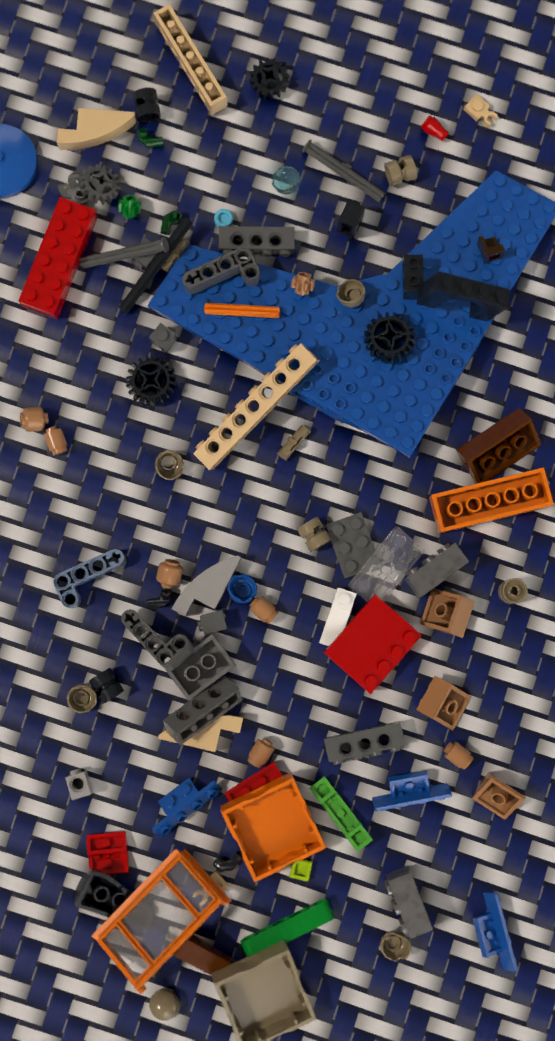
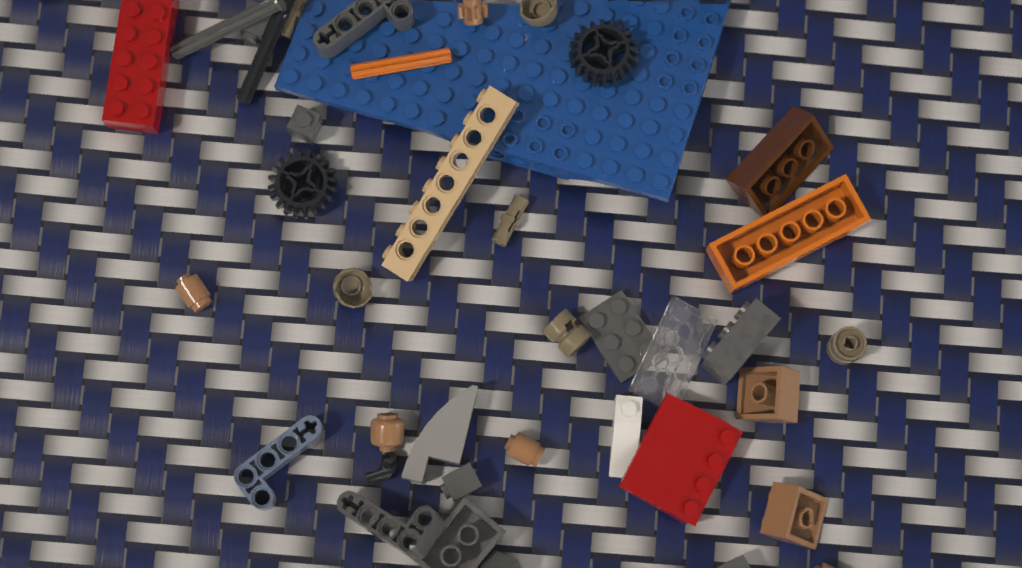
camera: 15 degrees left, 5 degrees down
medium nougat head [20,407,49,432] -> none
blue hair [228,574,257,603] -> none

